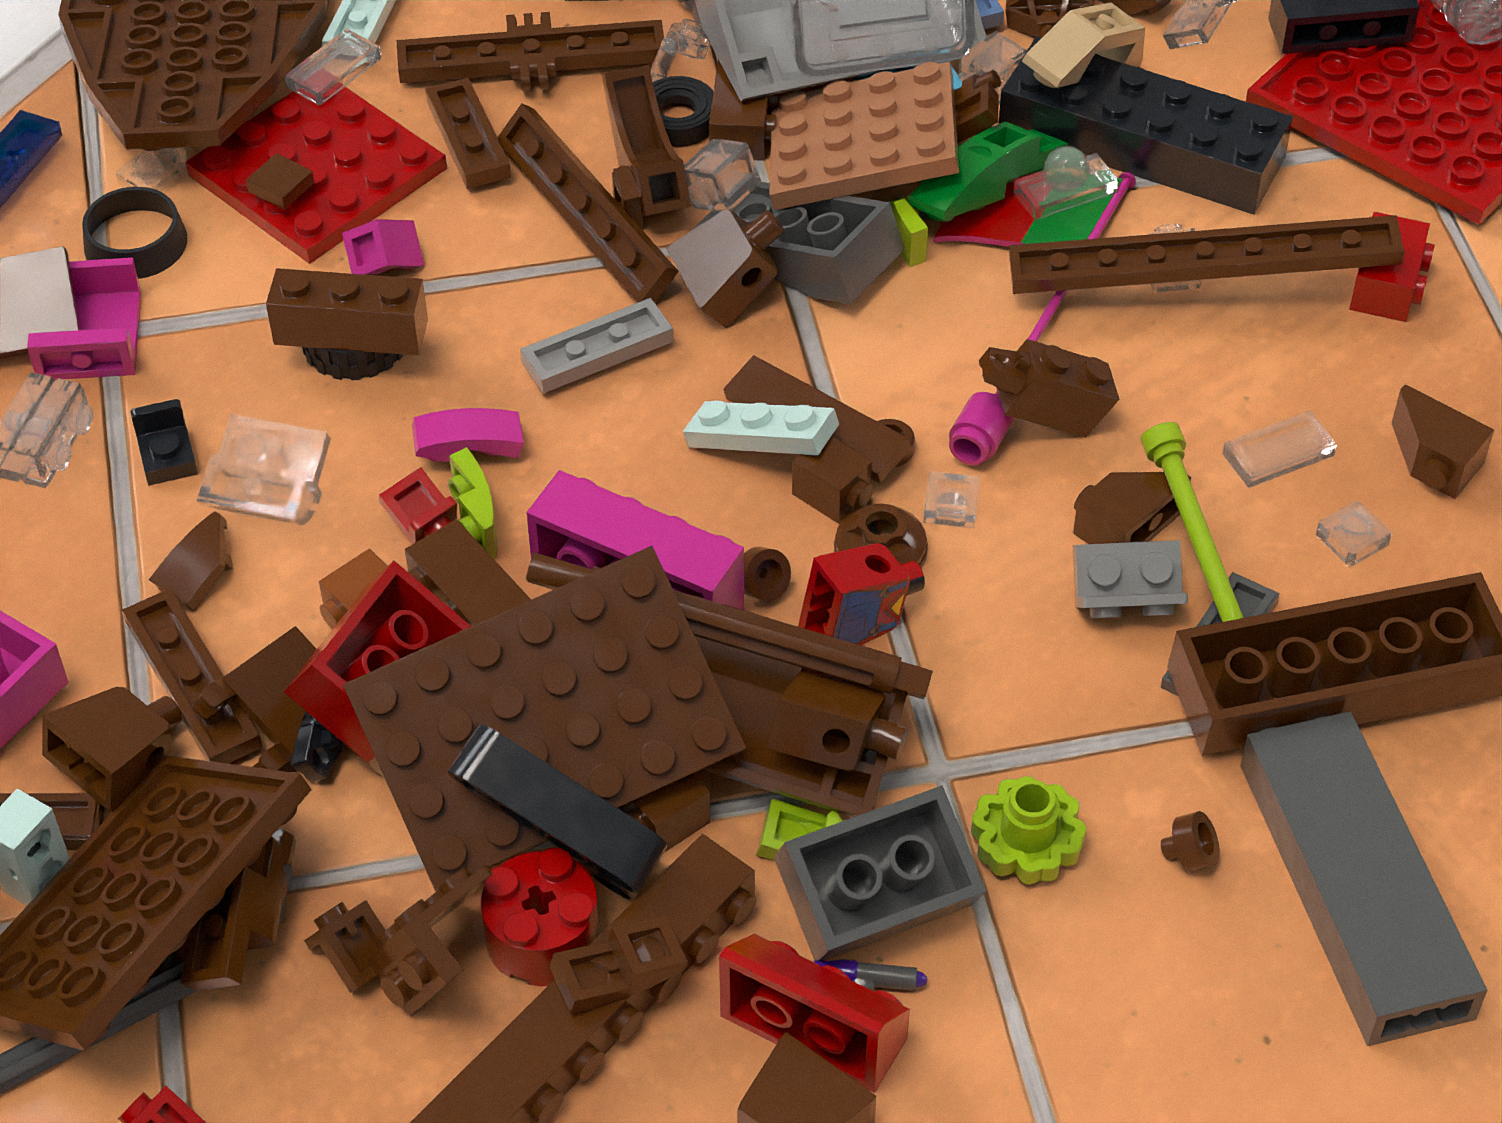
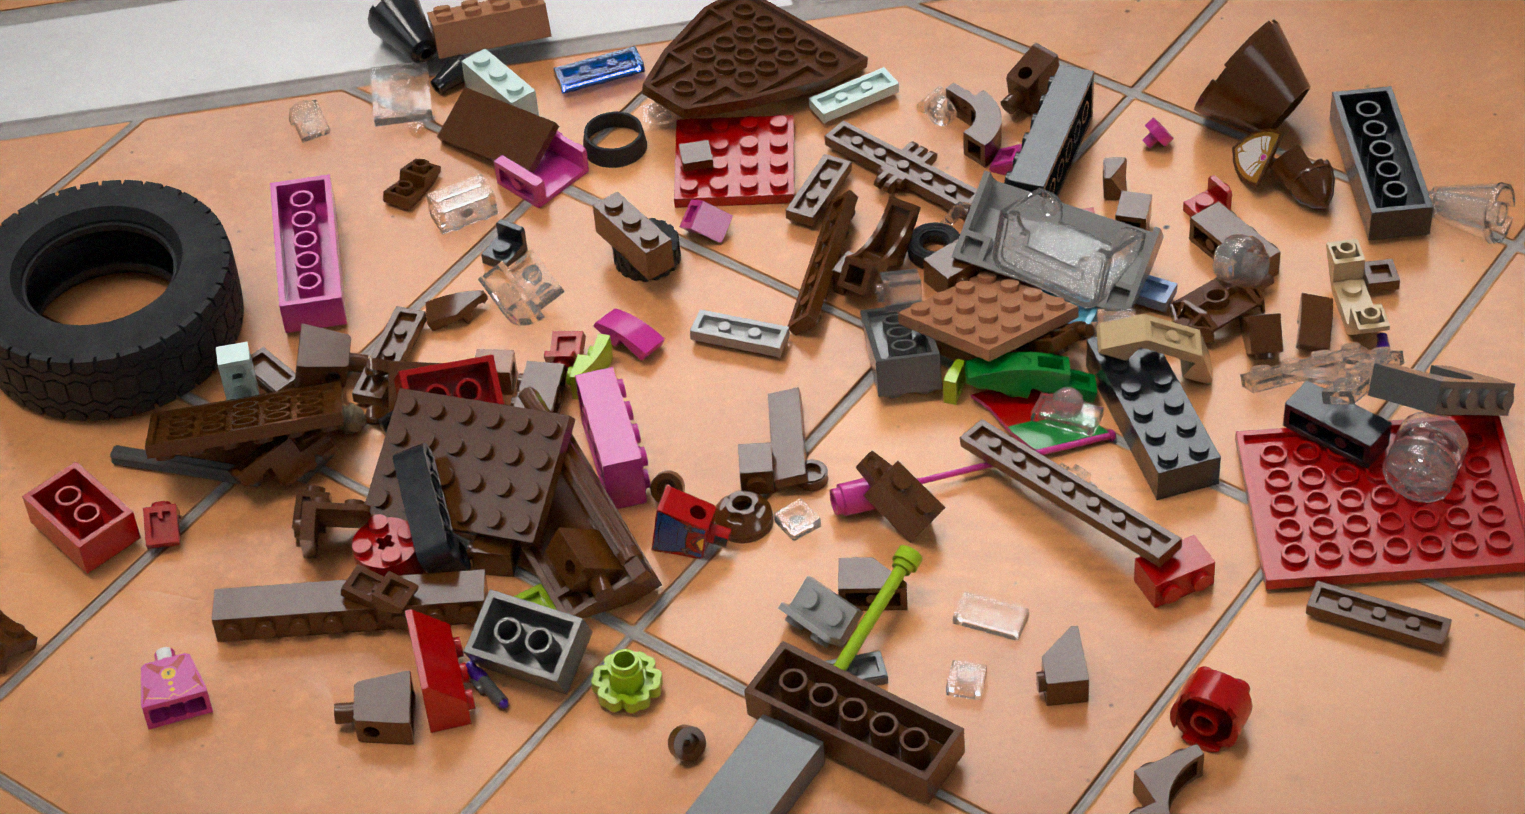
camera: 50 degrees right, 5 degrees down
clear tile [285,28,381,106] -> none
torso [666,209,785,328] -> none
light aqua plate [683,400,839,455] -> none

